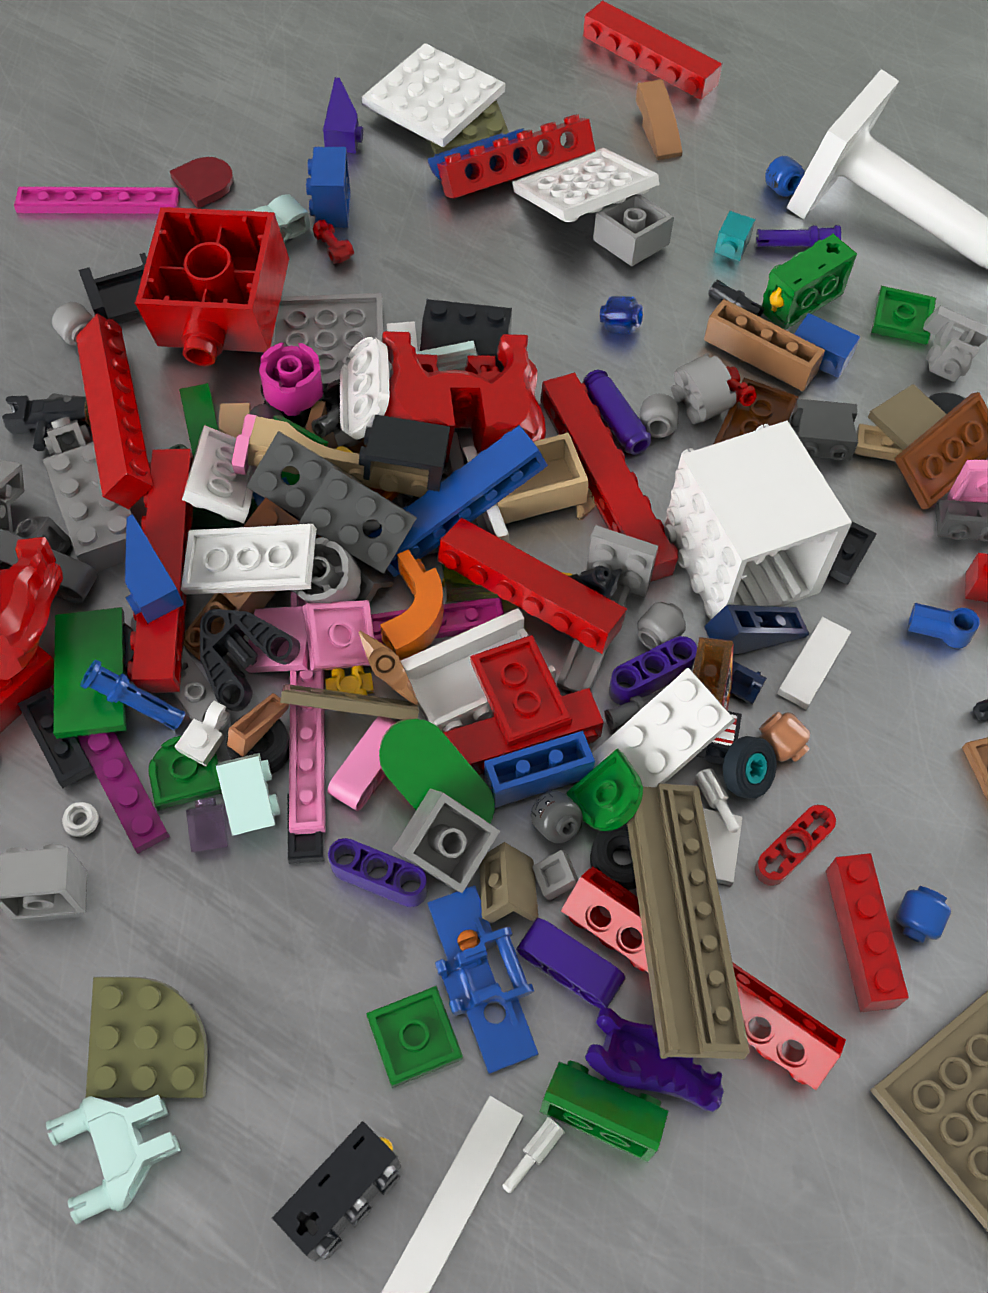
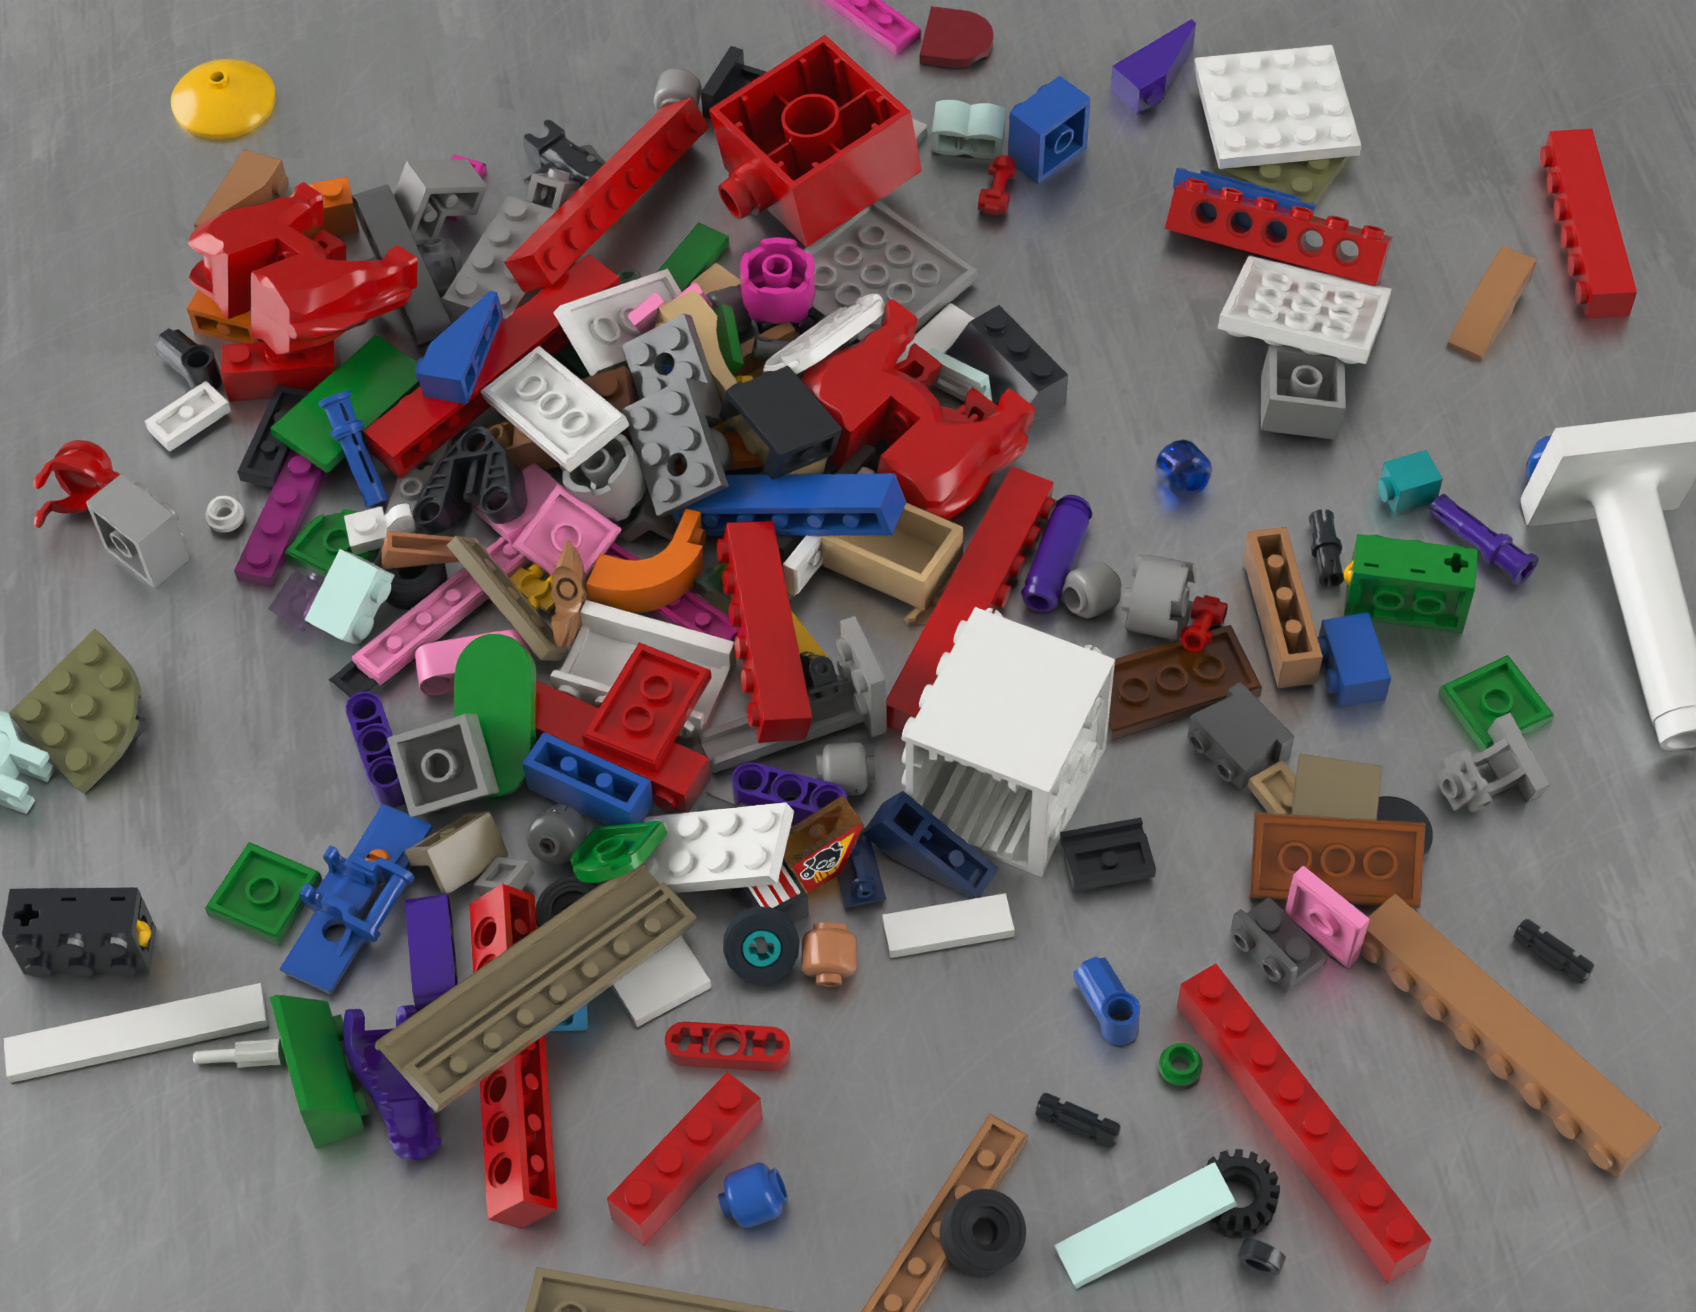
camera: 50 degrees right, 5 degrees down
white axle [695,768,739,833] -> none

